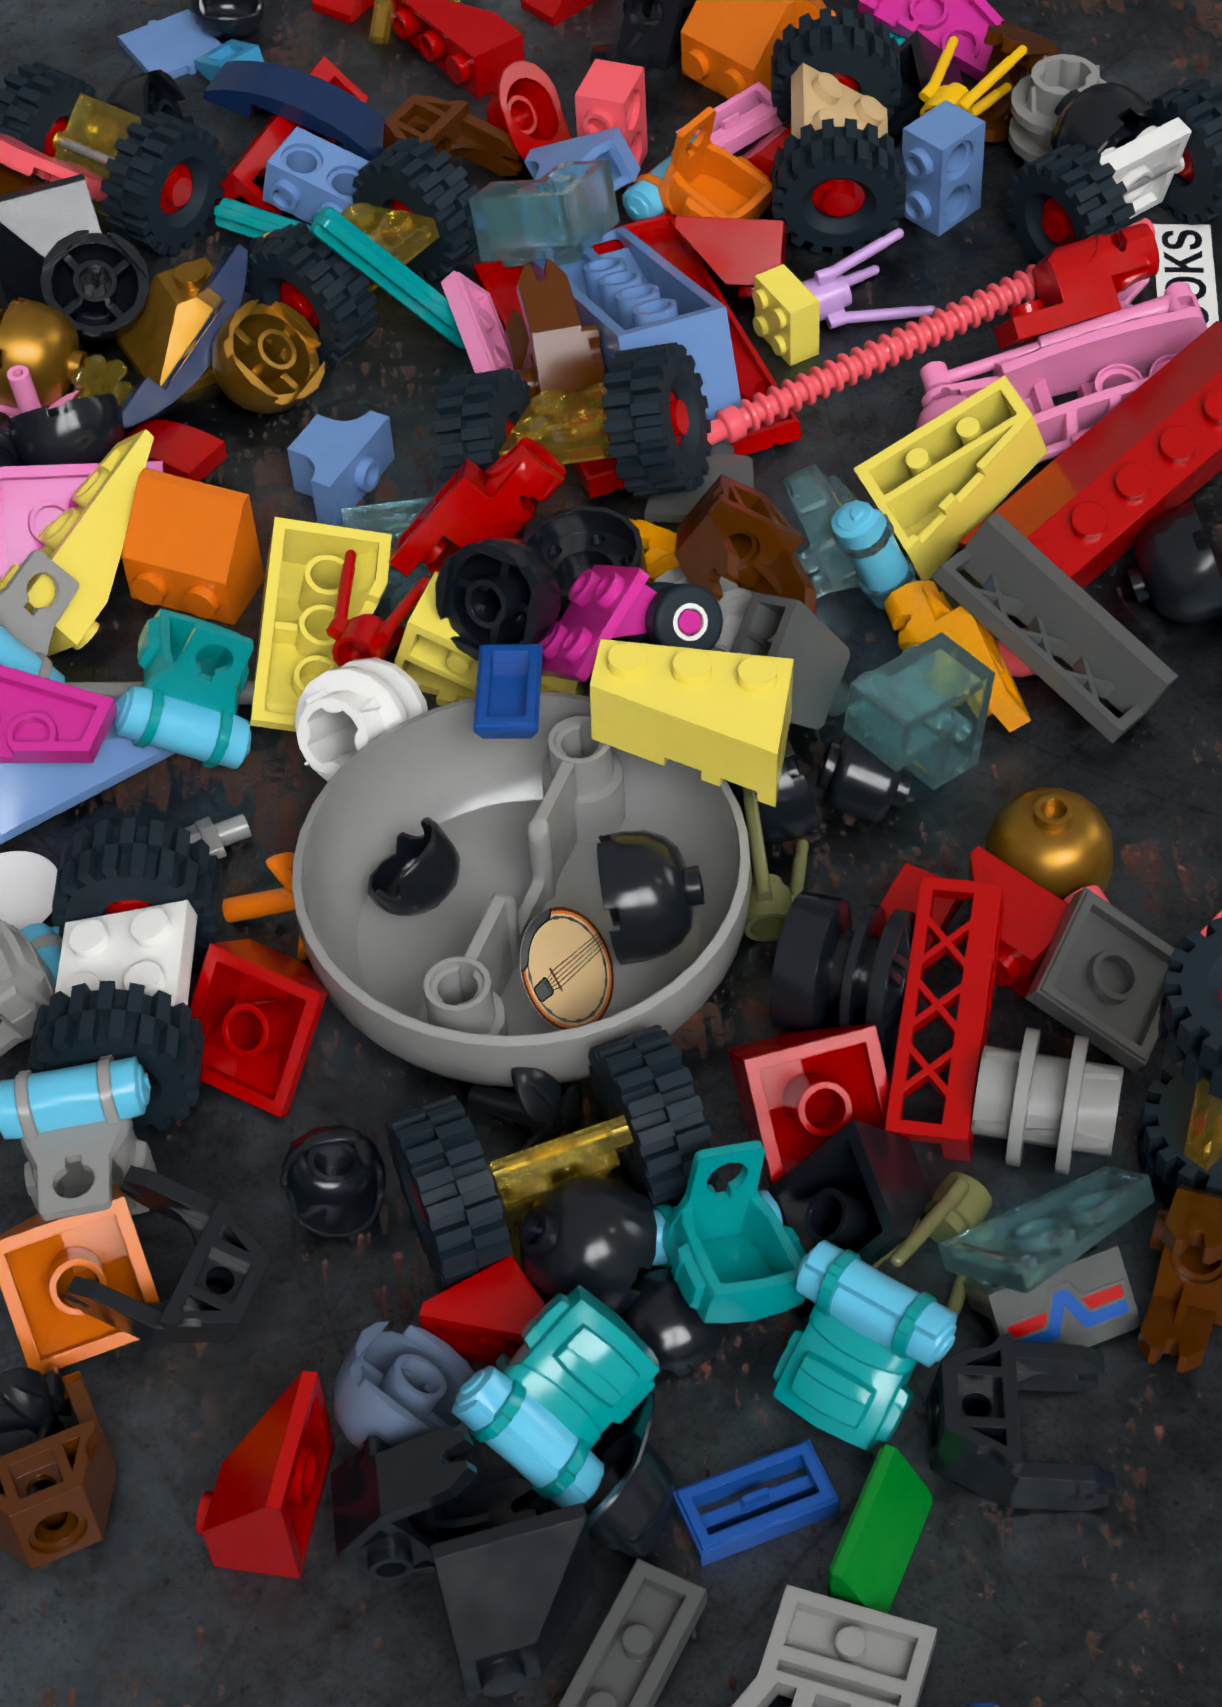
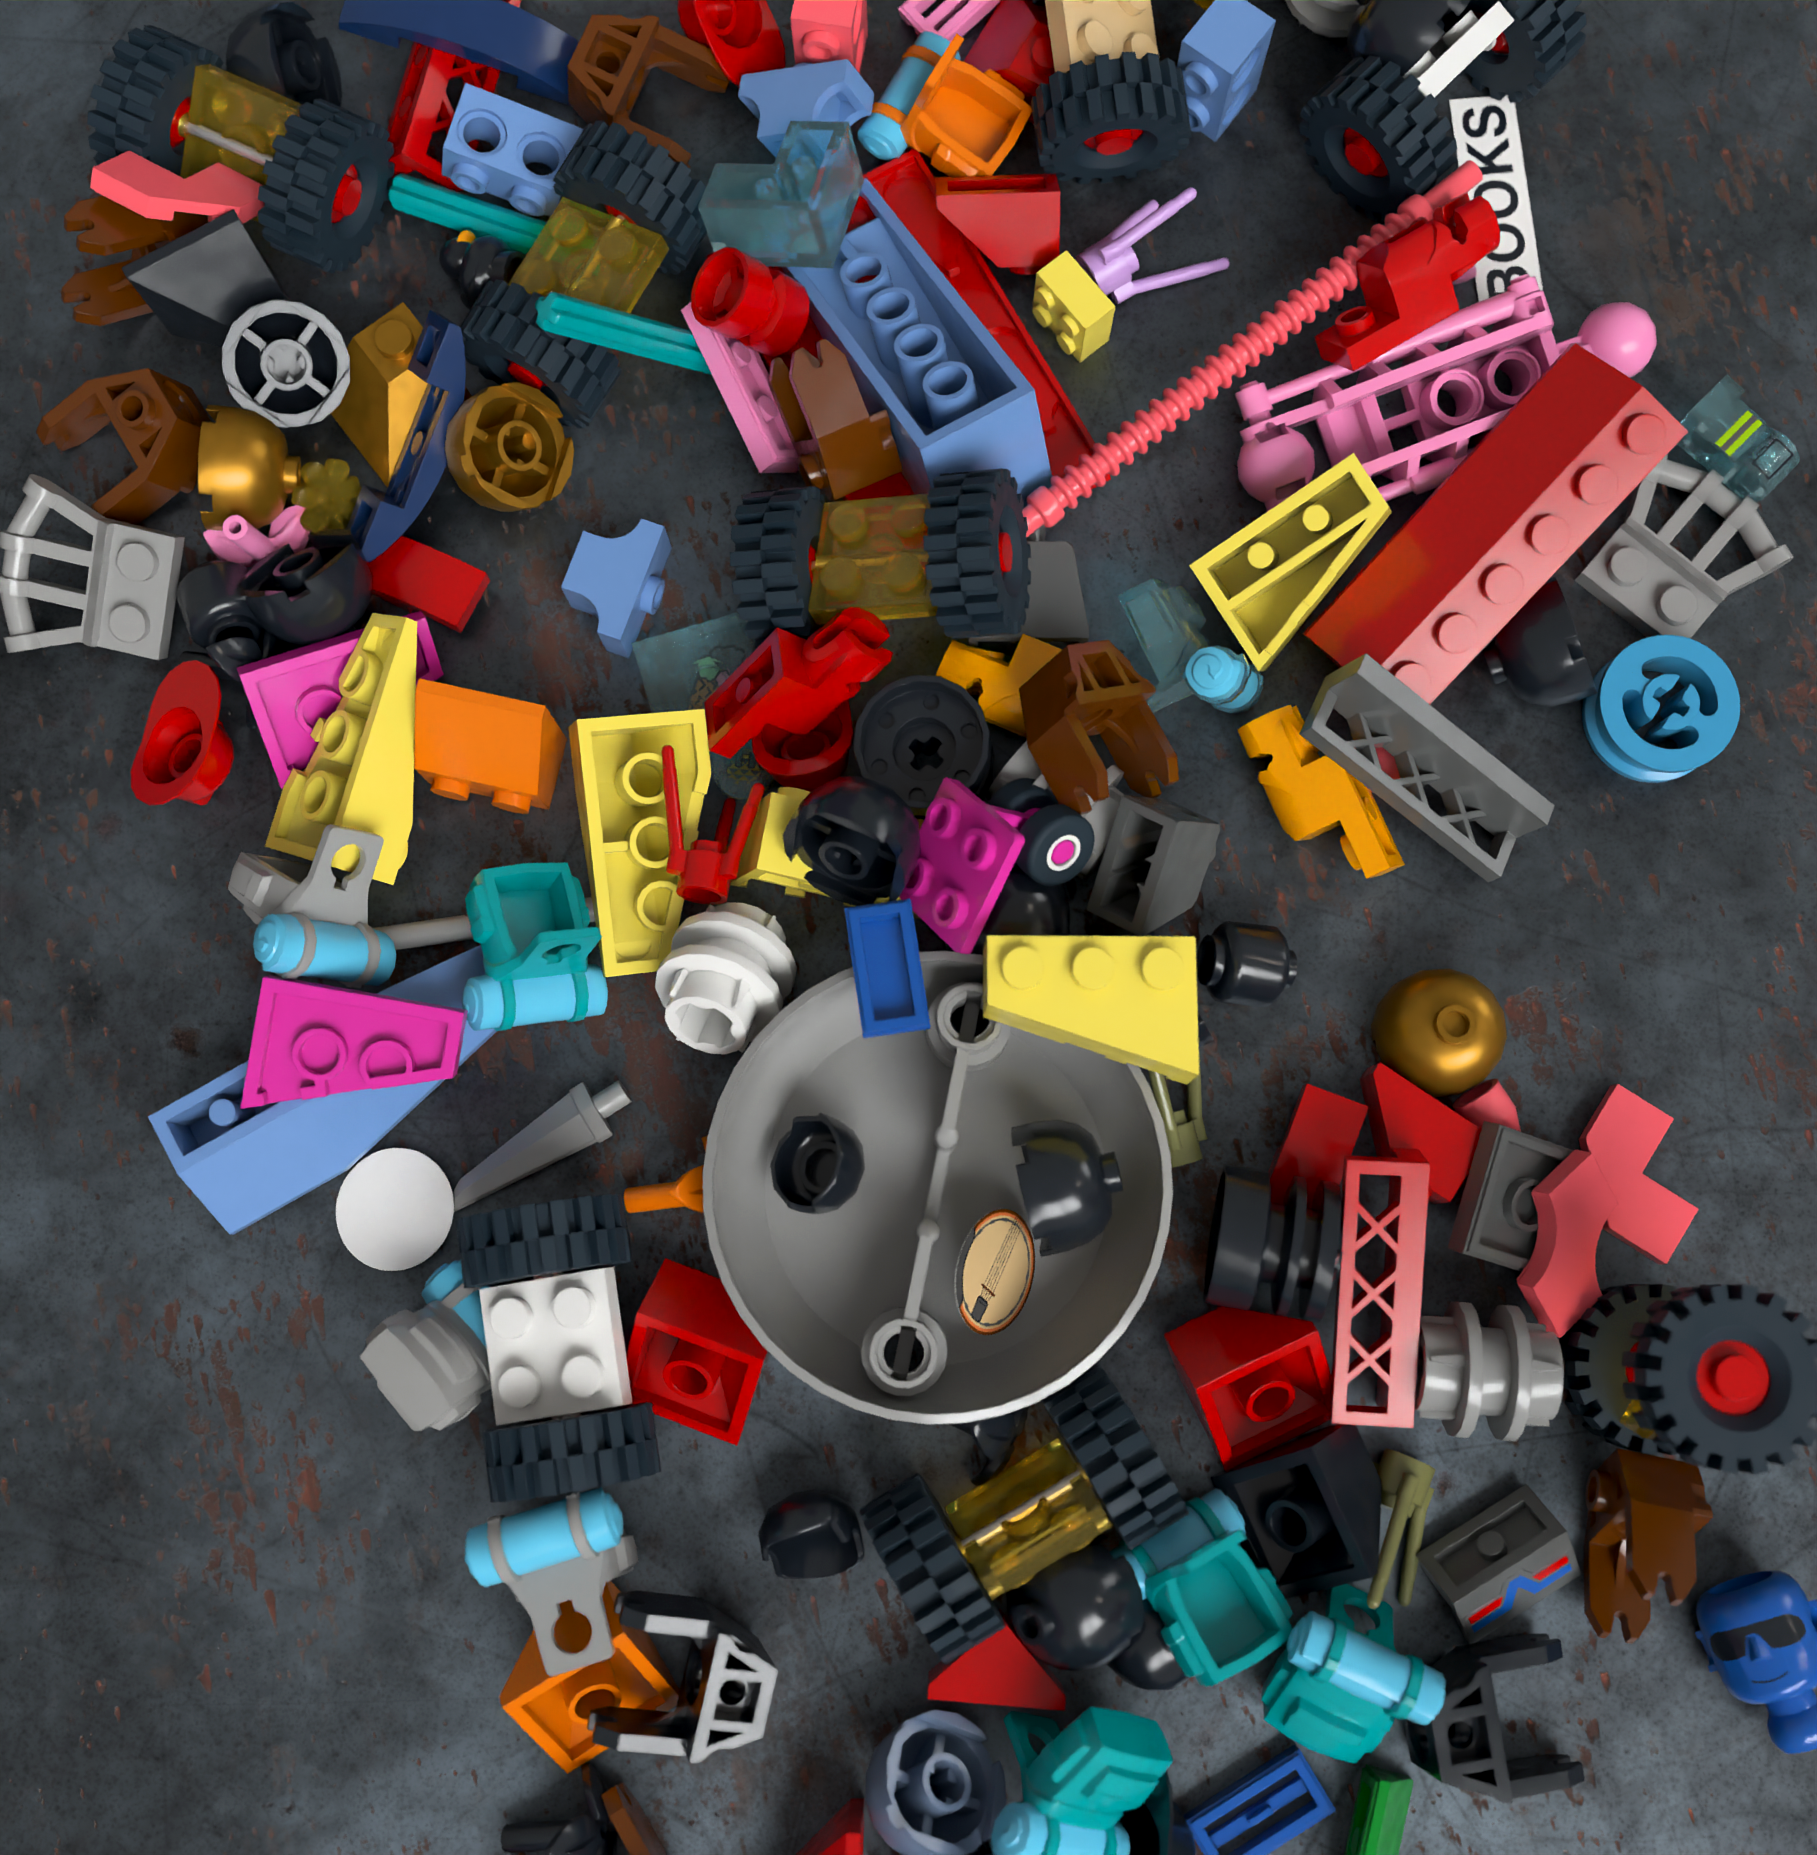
camera: 10 degrees left, 30 degrees up
clear light blue brick [844,632,995,790] -> none
clear light blue wing [938,1166,1155,1294] -> none
none -> red wheel [691,247,809,357]
none -> coral tile [1516,1149,1618,1338]

